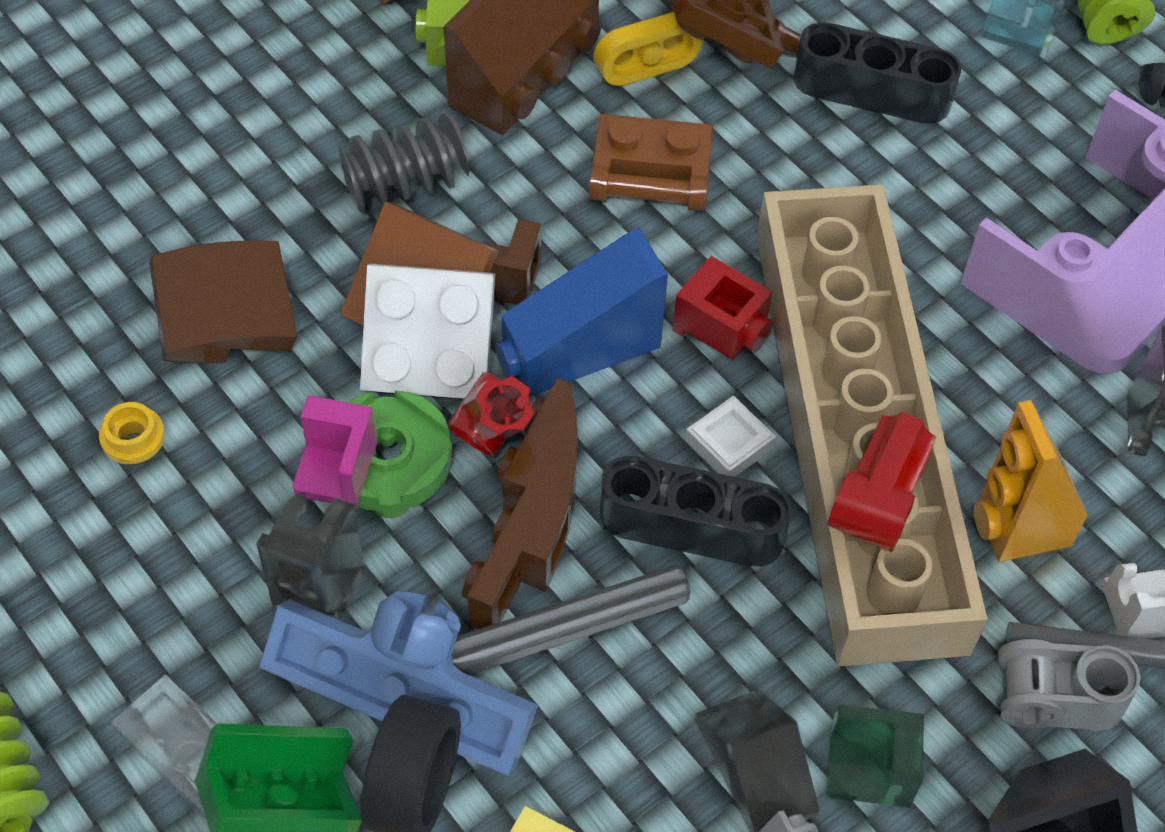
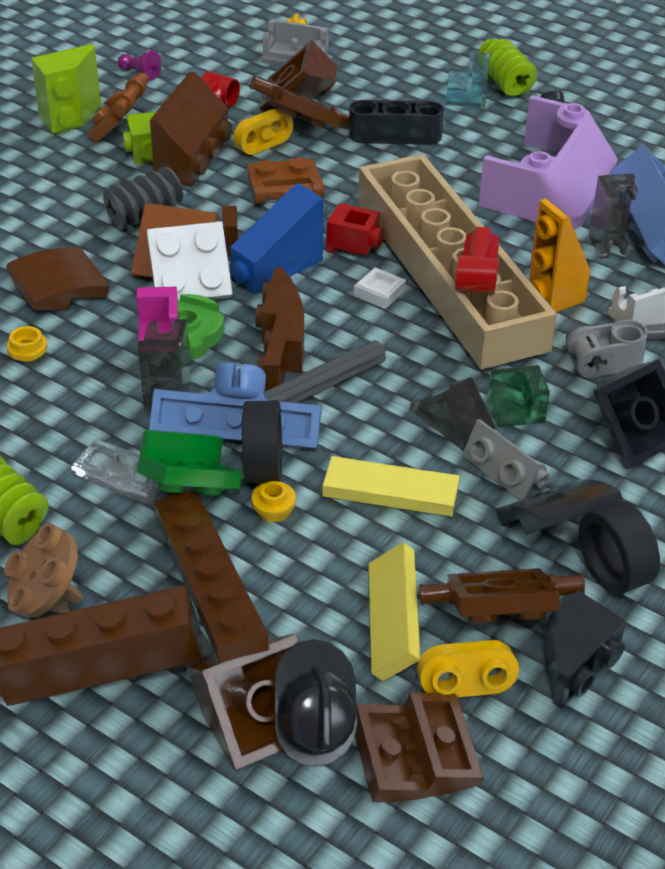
camera: 15 degrees left, 15 degrees down
red piece [447,372,535,457] -> none
black beam [600,456,791,567] -> none

